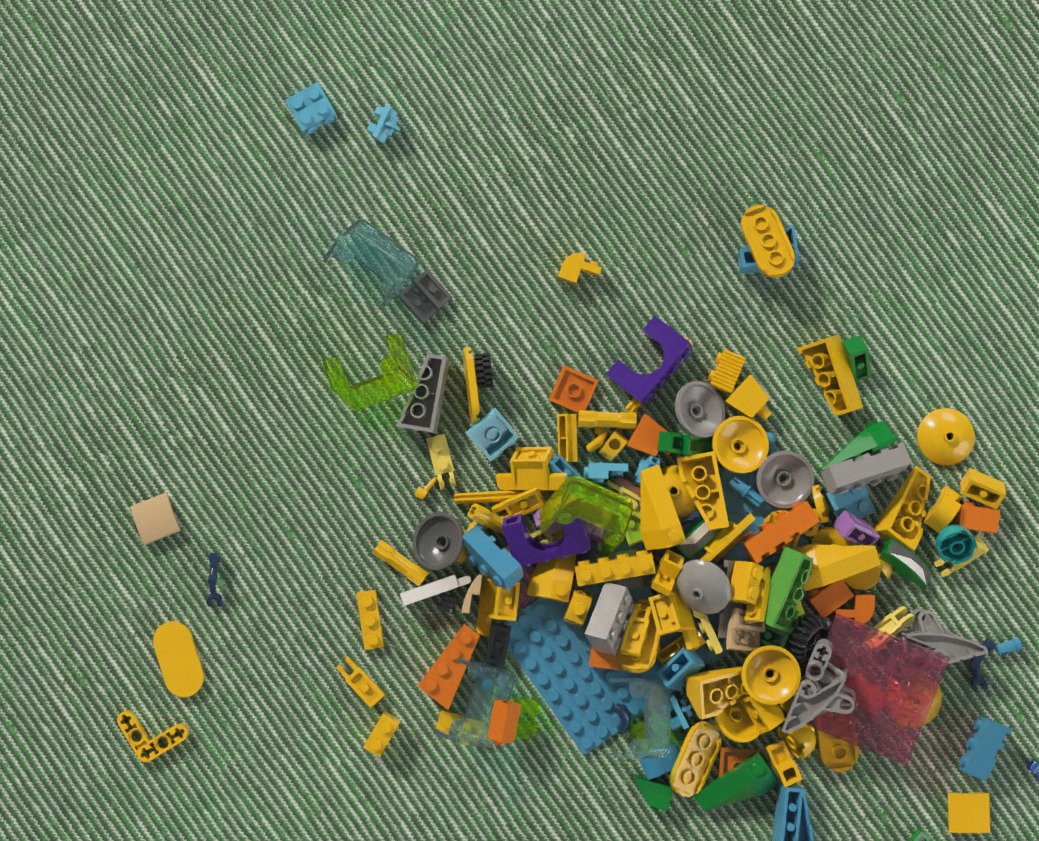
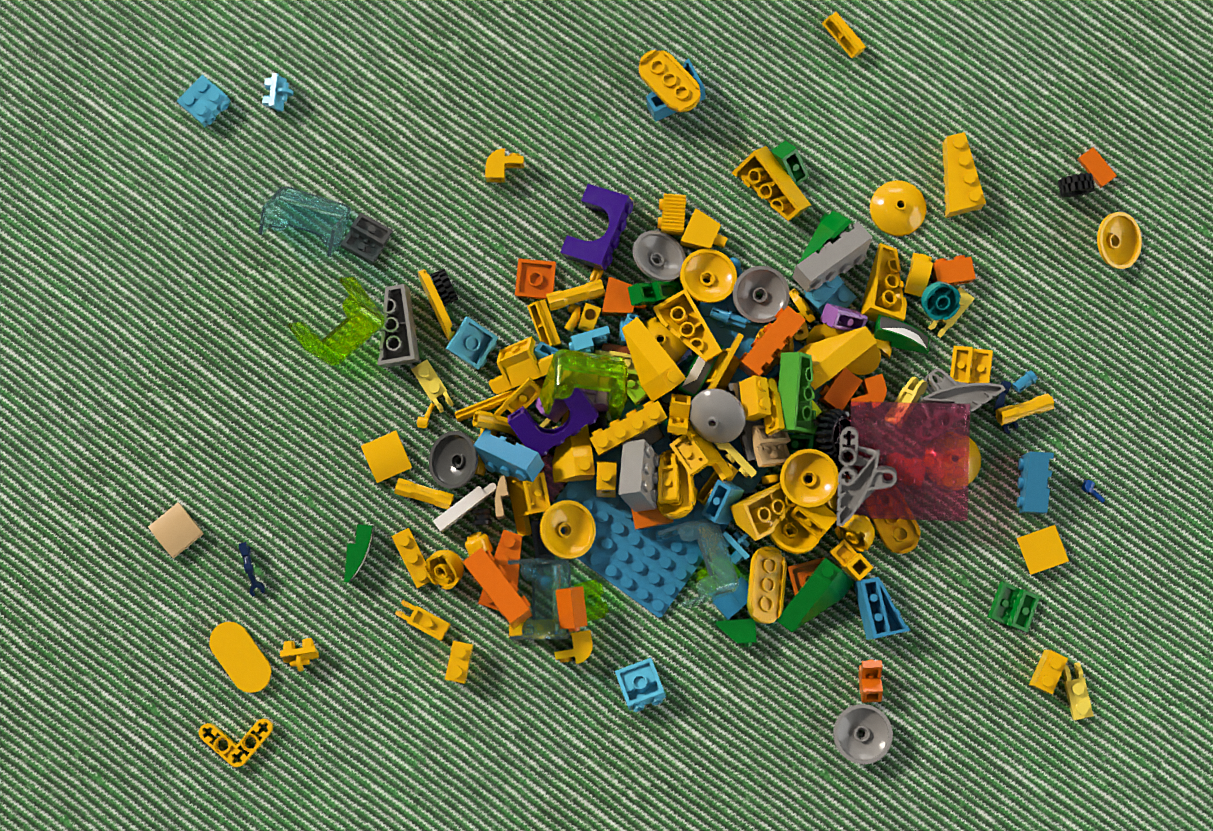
camera: 15 degrees left, 5 degrees down
dark blue arm [614,703,632,733] -> none
yellow brick [960,468,1006,509] -> none
none -> yellow hips [280,638,319,672]
none -> green slope [344,524,375,583]
none -> yellow slope [361,430,412,483]
none -> yellow cylinder [425,549,464,589]
none -> orange wedge [463,547,532,630]
none -> yellow head [465,532,493,556]
none -> yellow dish [540,500,596,559]
none -> yellow brick [554,630,593,664]
none -> medium azure plate [615,658,666,712]
none -> yellow tile [761,474,780,485]
none -> yellow piece [822,12,866,58]
none -> yellow wedge [942,132,986,218]
none -> yellow slope [950,346,993,383]
none -> yellow axle [995,393,1054,426]

